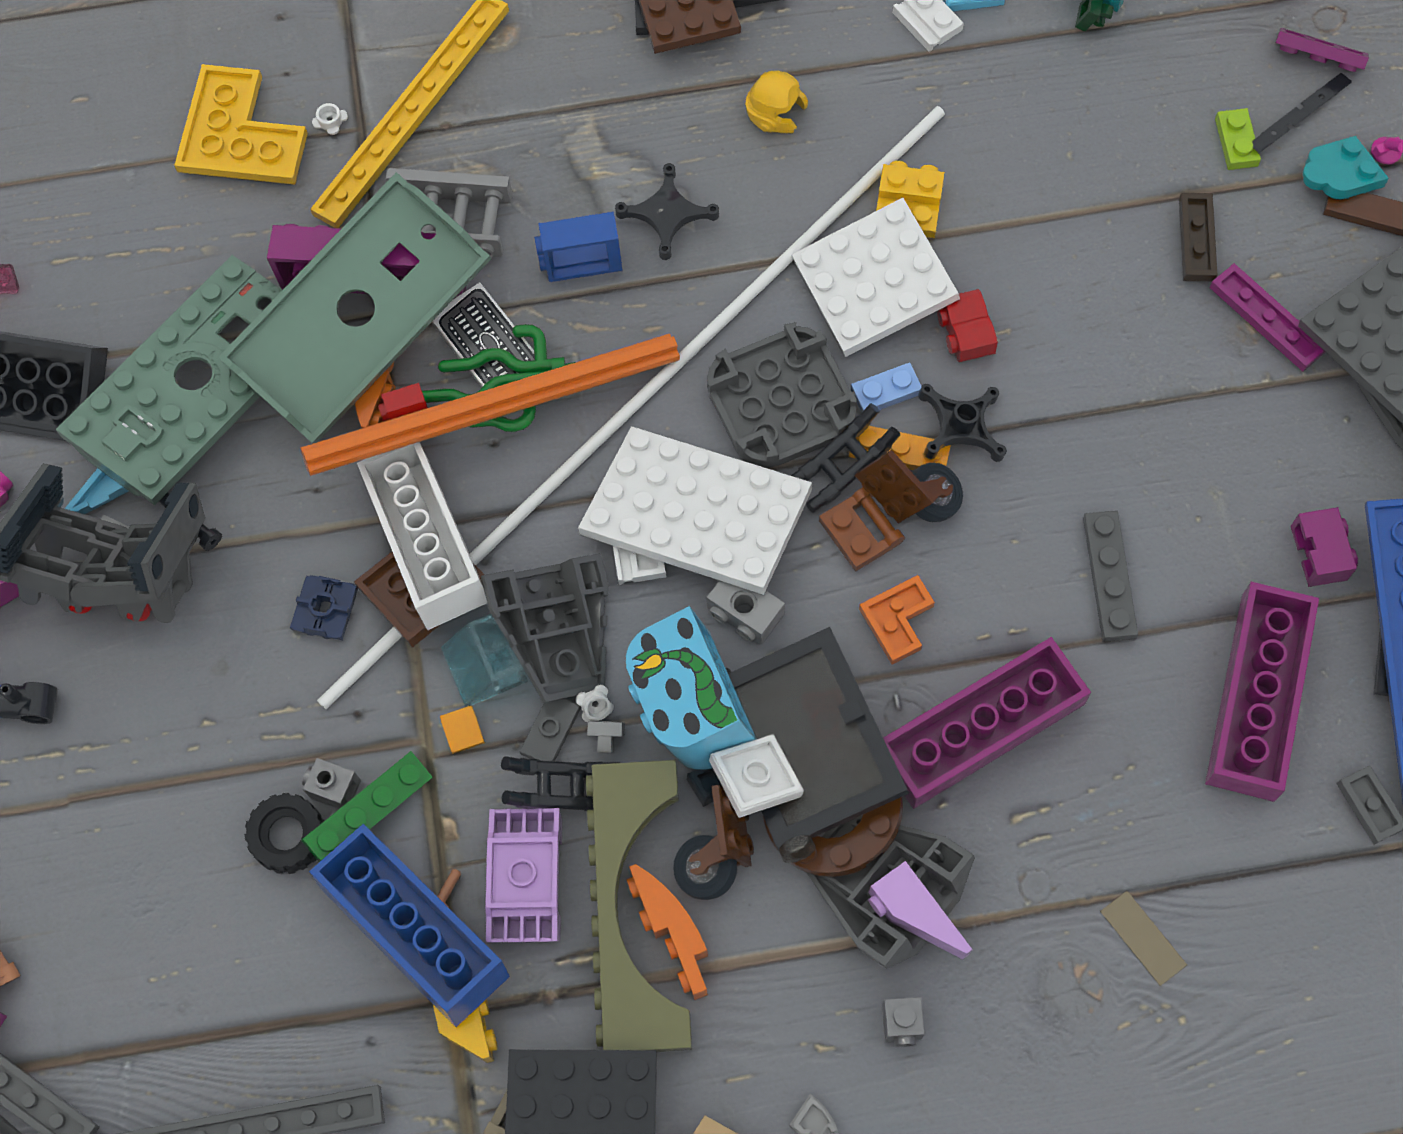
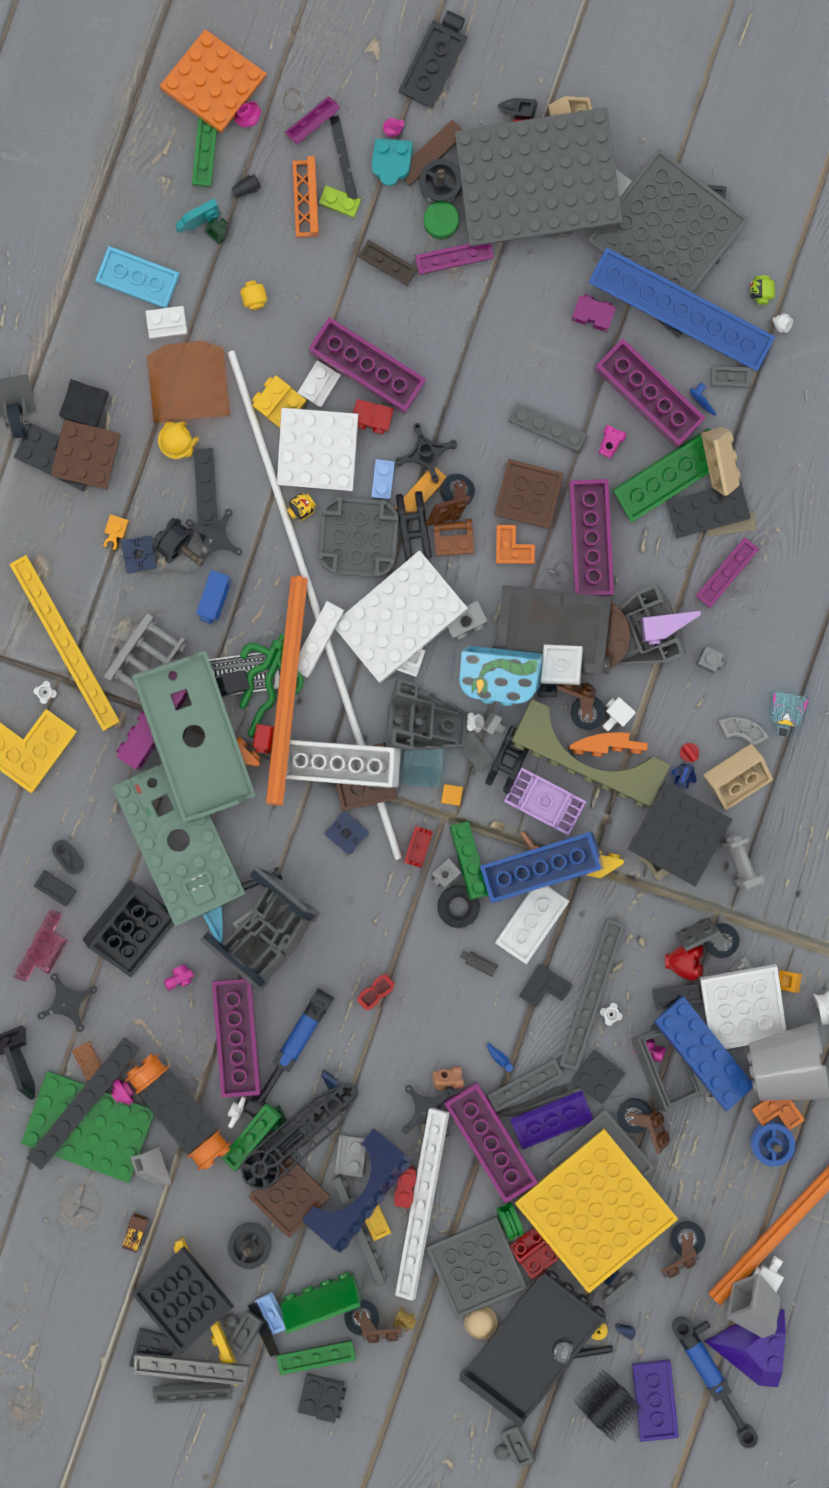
camera: 60 degrees left, 20 degrees up
none -> black plate [34,870,77,907]
none -> black plate [52,840,84,875]
none -> light orange plate [103,514,129,551]
none -> dark blue piece [121,535,157,574]
none -> clear orange wedge [147,341,230,424]
none -> black wheel [152,518,204,566]
none -> black plate [194,448,218,526]
none -> black slope [215,670,250,697]
none -> black cone [231,174,261,198]
none -> yellow head [240,280,267,310]
none -> head [287,493,316,521]
none -> orange fence [292,156,319,238]
none -> white plate [298,360,341,408]
none -> white plate [298,601,345,678]
none -> magenta brick [308,317,426,415]
none -> red brick [357,973,395,1010]
none -> red hinge [404,826,434,868]
none -> black wheel [420,159,462,204]
none -> green head [424,201,459,240]
none -> clear smoke cylinder [460,951,498,977]
none -> blue bar [486,1043,514,1072]
none -> reddish brown plate [494,459,564,529]
none -> white tile [495,887,570,965]
none -> black tile [519,964,572,1007]
none -> dark pink plate [598,425,627,459]
none -> white brick [602,697,636,732]
none -> green plate [612,428,711,523]
none -> black plate [667,482,751,539]
none -> clear blue piece [671,763,697,789]
none -> red plate [680,742,699,762]
none -> blue bar [690,383,717,416]
none -> magenta plate [695,537,759,609]
none -> tan slope [701,427,741,496]

